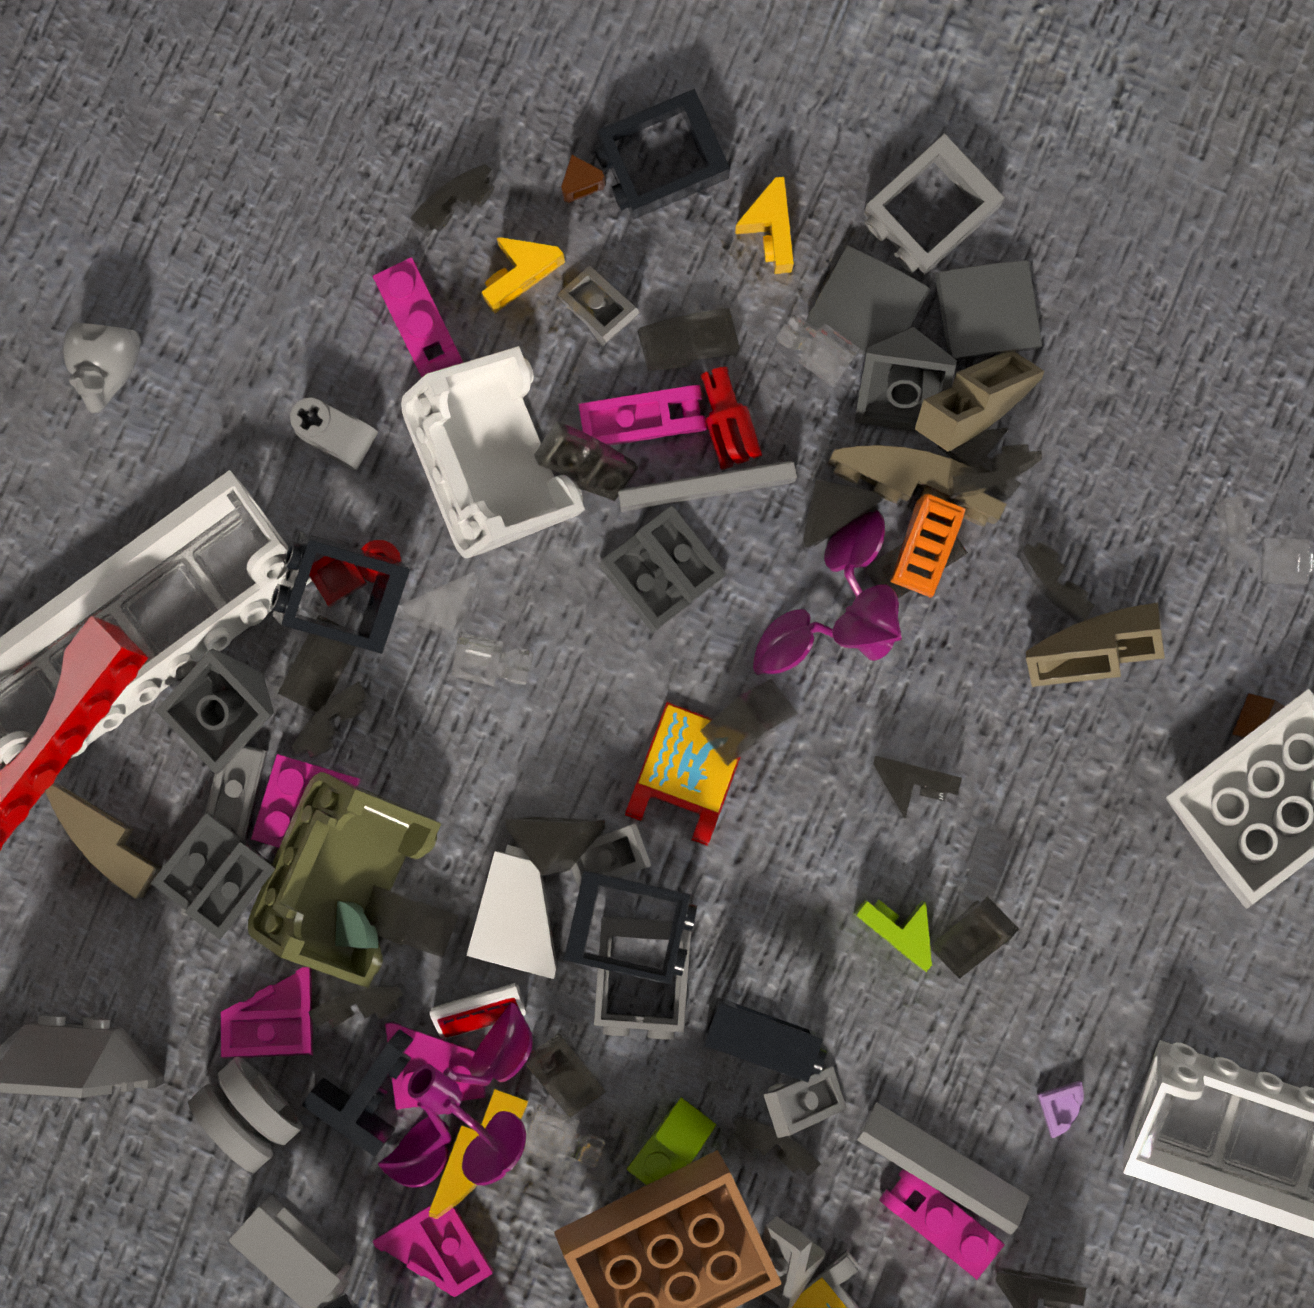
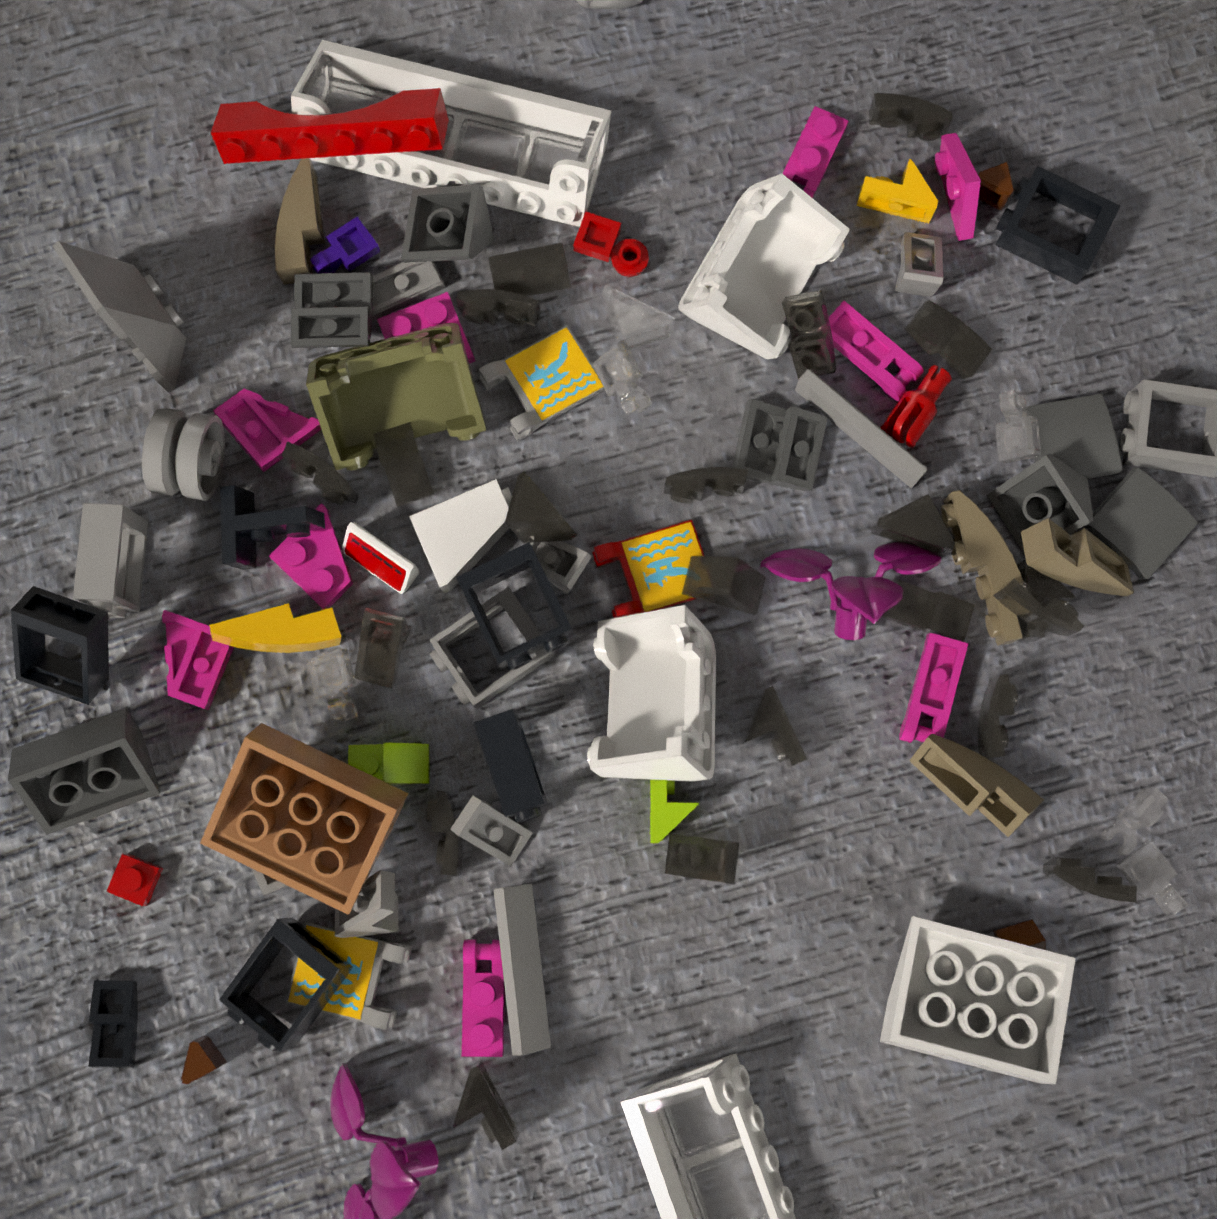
camera: 50 degrees right, 5 degrees down
black window [270,531,410,654] -> none
light grey piece [290,398,378,471] -> none
sand green tile [335,901,378,948] -> none
magenta plant [378,1002,533,1188] -> none
yellow slope [735,177,794,274] -> none
orange slope [890,494,966,598] -> none
lavender tile [1037,1081,1084,1138] -> none
none -> dark purple plate [310,217,380,274]
none -> flag [479,325,607,441]
none -> white windscreen [587,605,716,781]
none -> clear smoke slope [664,467,748,504]
none -> dark pink plate [899,633,968,743]
none -> dark pink wing [935,133,981,241]
none -> clear smoke slope [1043,858,1137,903]

